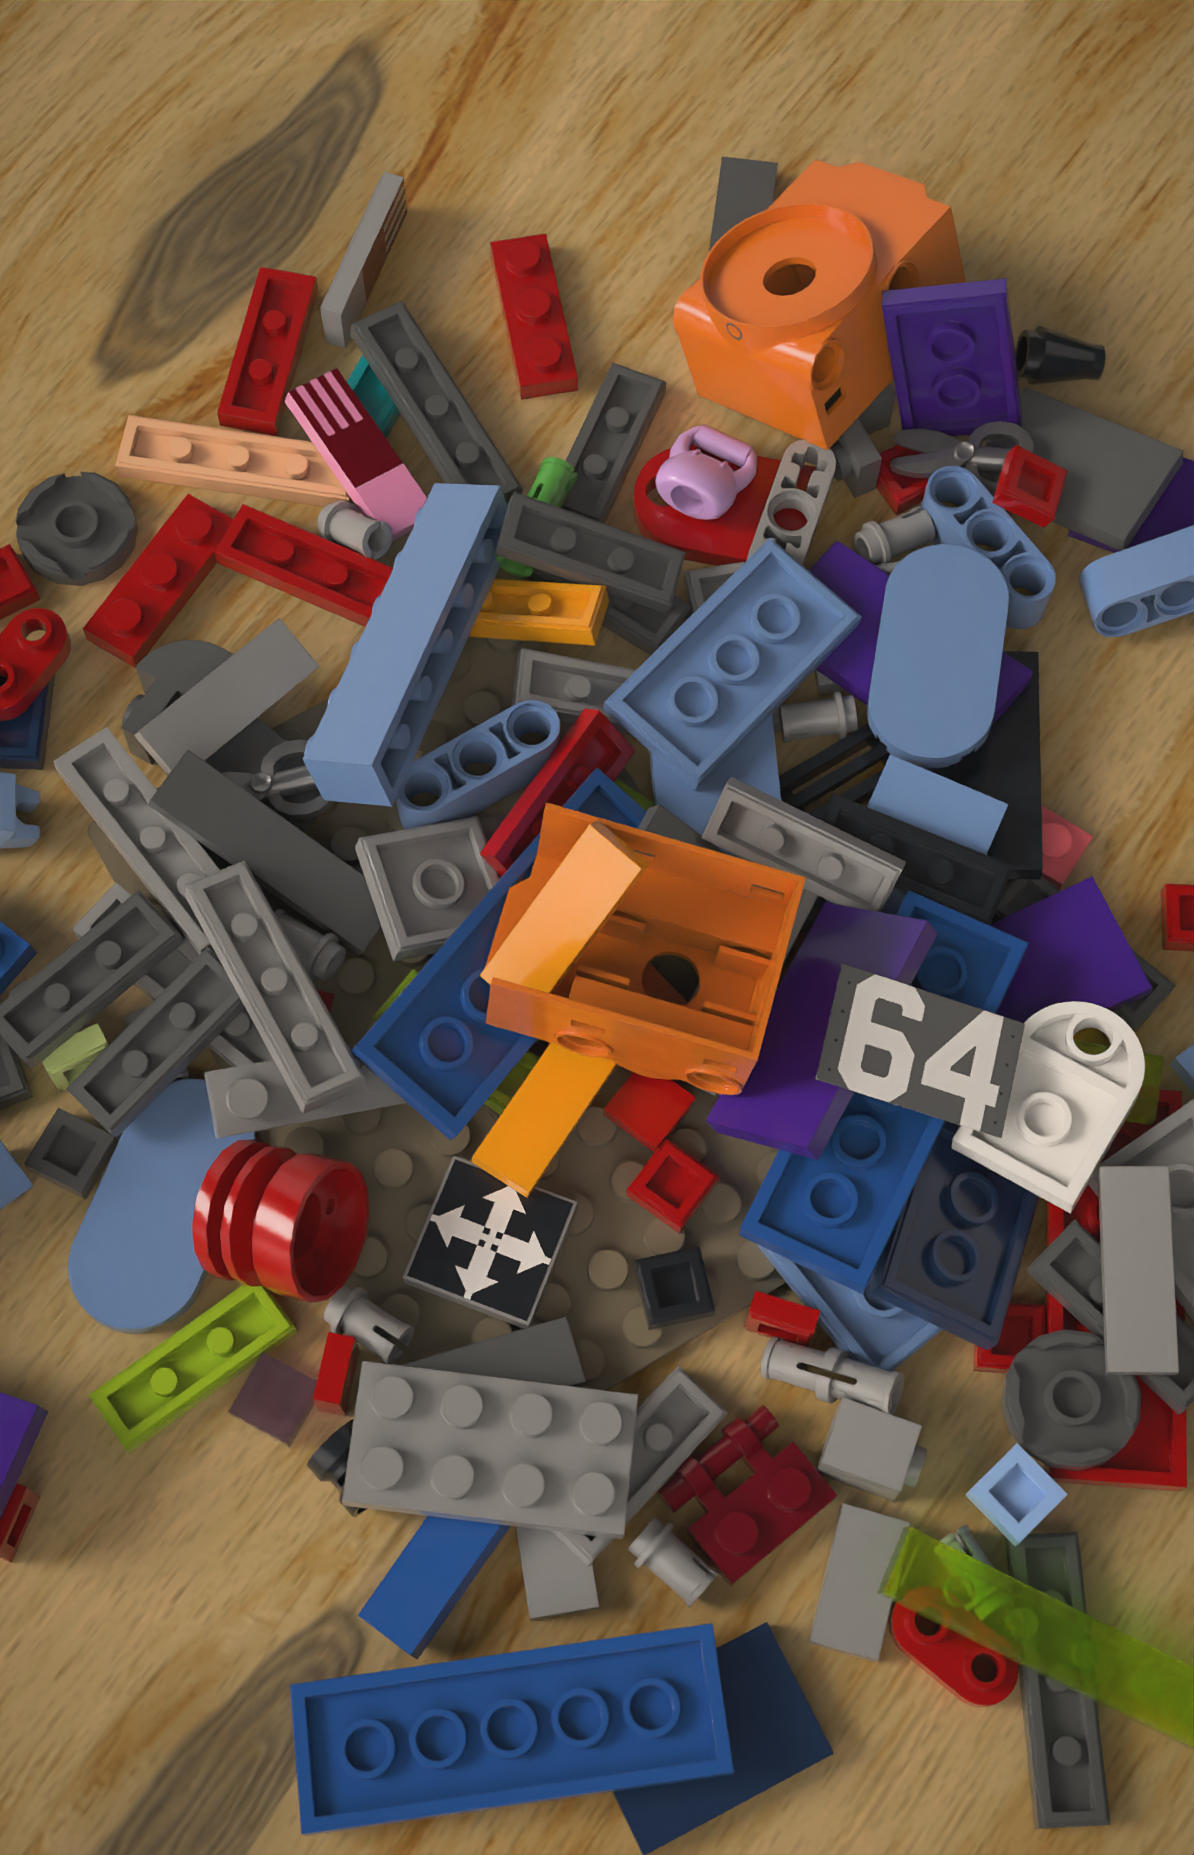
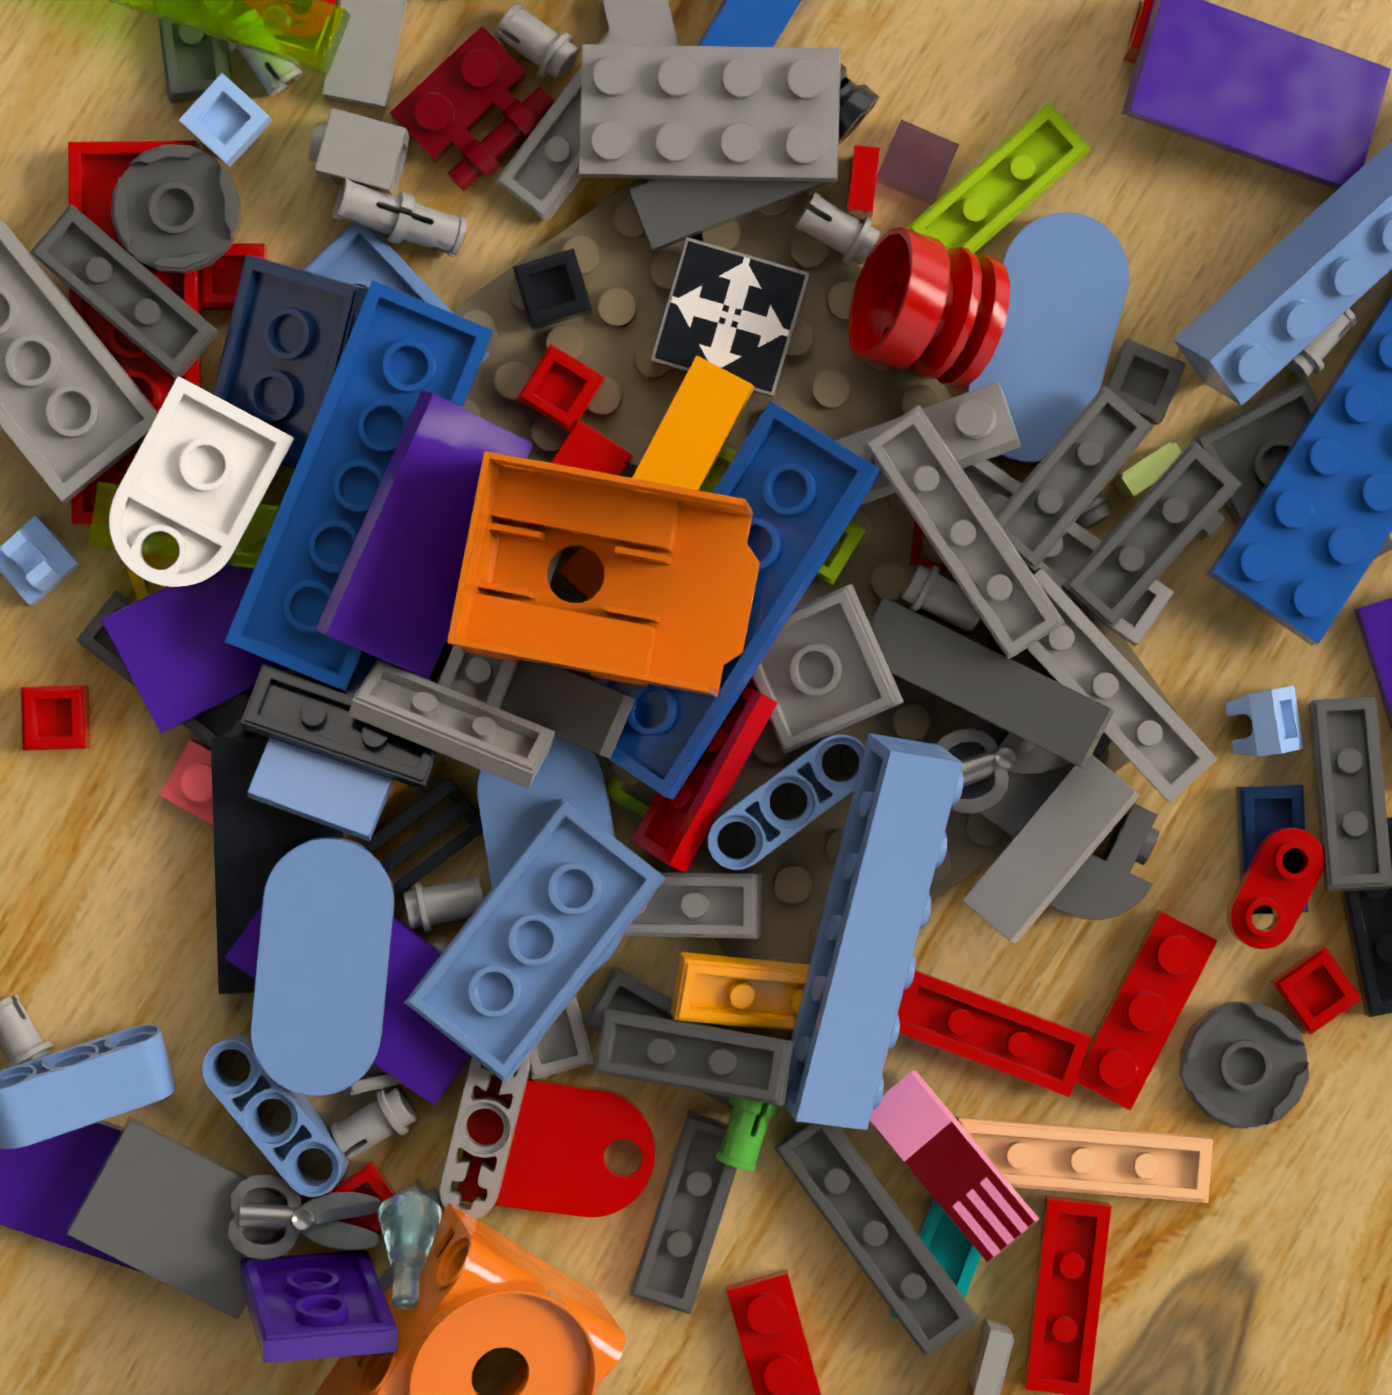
camera: 175 degrees right, 20 degrees up
light grey pin [317,500,392,559] -> none
light orange tile [480,820,650,994] -> none
lavender piece [655,424,757,520] -> none
red tile [744,1290,820,1347] -> none
sticker [816,963,1025,1138] -> none
red tile [992,445,1068,528] -> none
black cone [1015,326,1106,385] -> none
light grey tile [1098,1166,1179,1375] -> none
none -> clear light blue cone [377,1191,443,1310]

